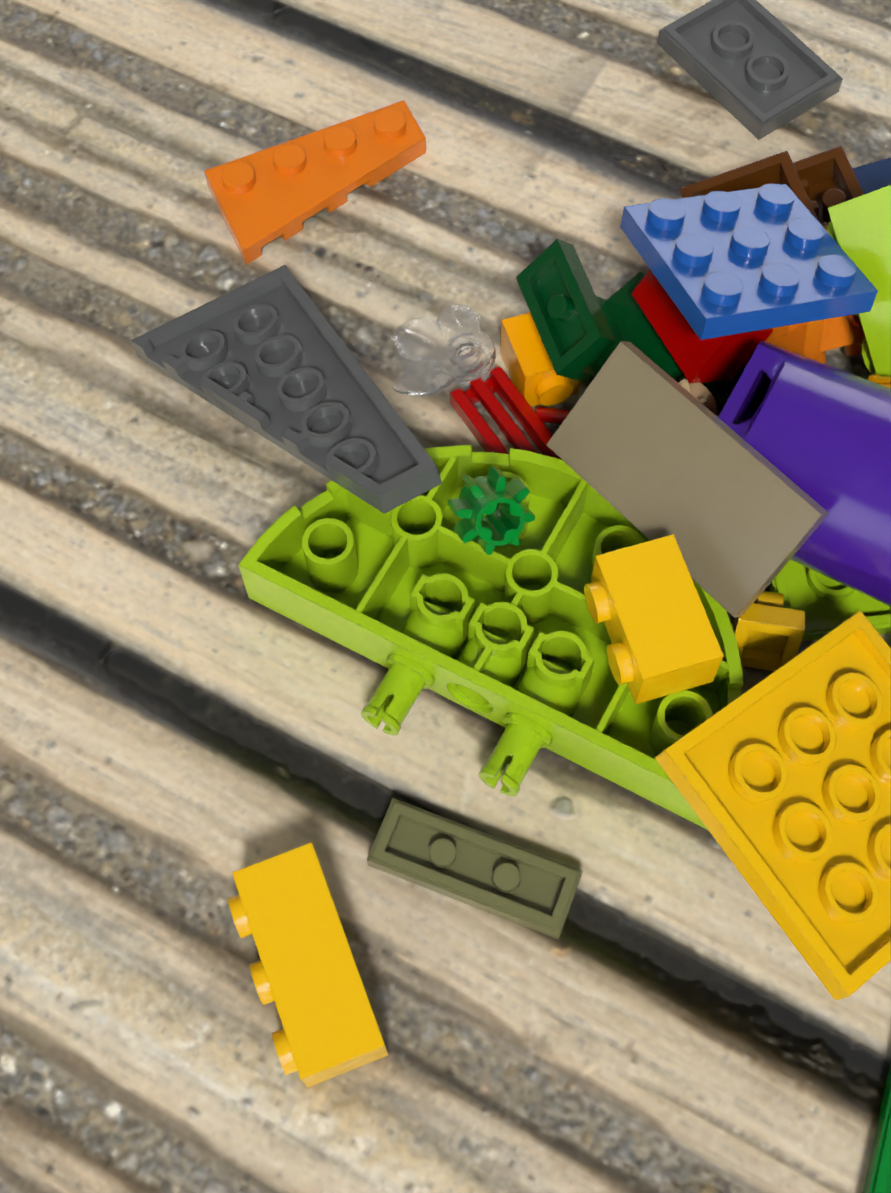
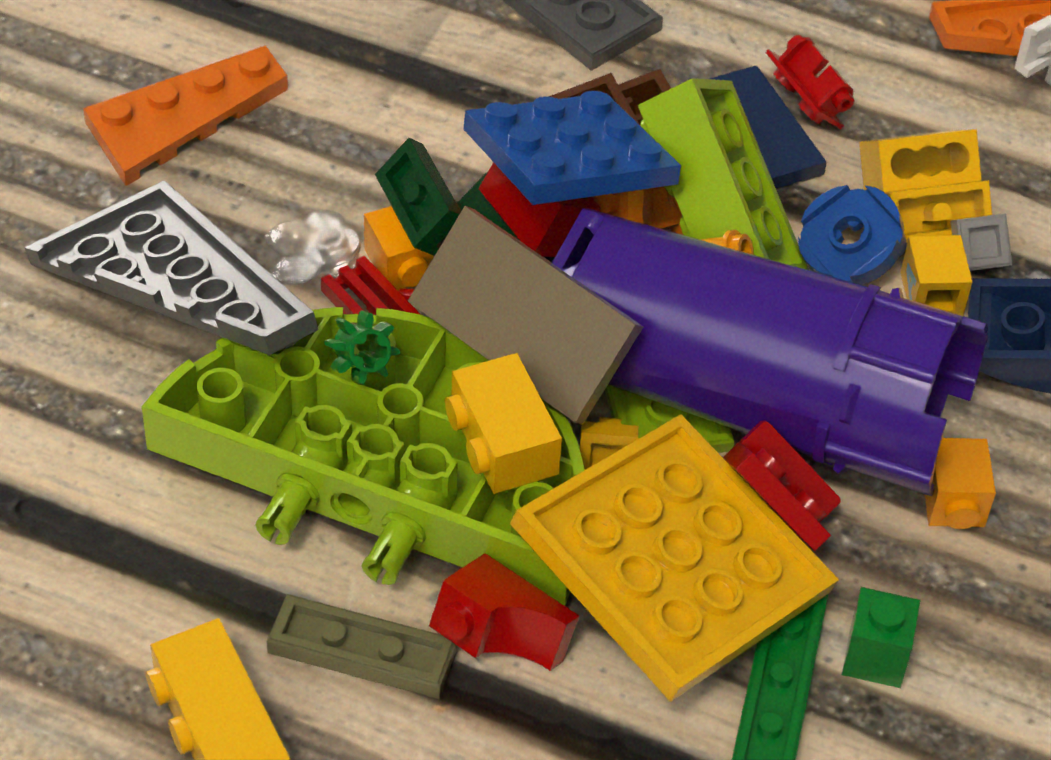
camera: 10 degrees left, 15 degrees down
none -> red arch [429,553,579,671]

